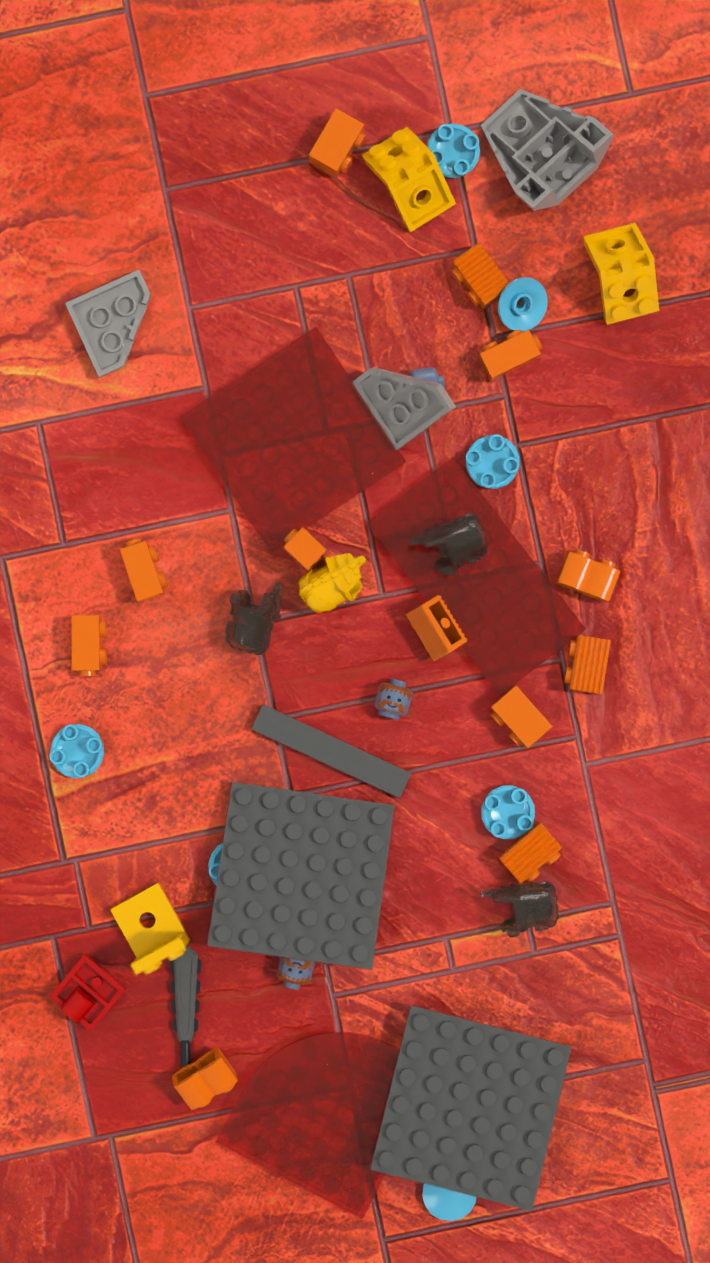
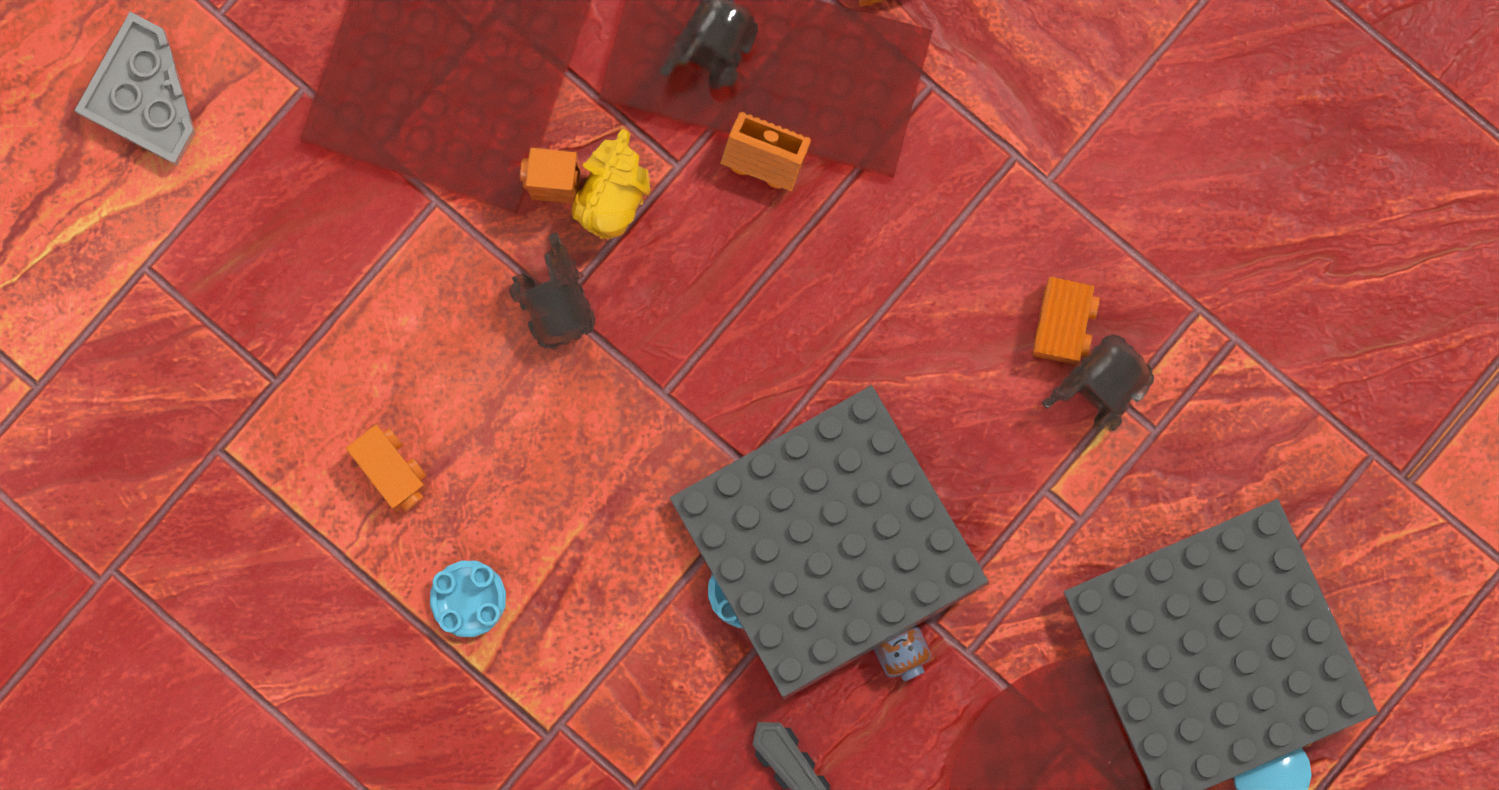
camera: 35 degrees left, 5 degrees down
yellow bracket [110,882,191,975] -> none
orange brick [120,538,168,602] -> none
dark grey tile [252,704,411,798] -> none
sand blue head [374,678,413,720] -> none
medium azure dish [481,785,535,839] -> none
orange brick [490,685,553,748] -> none
orange brick [564,635,611,694] -> none

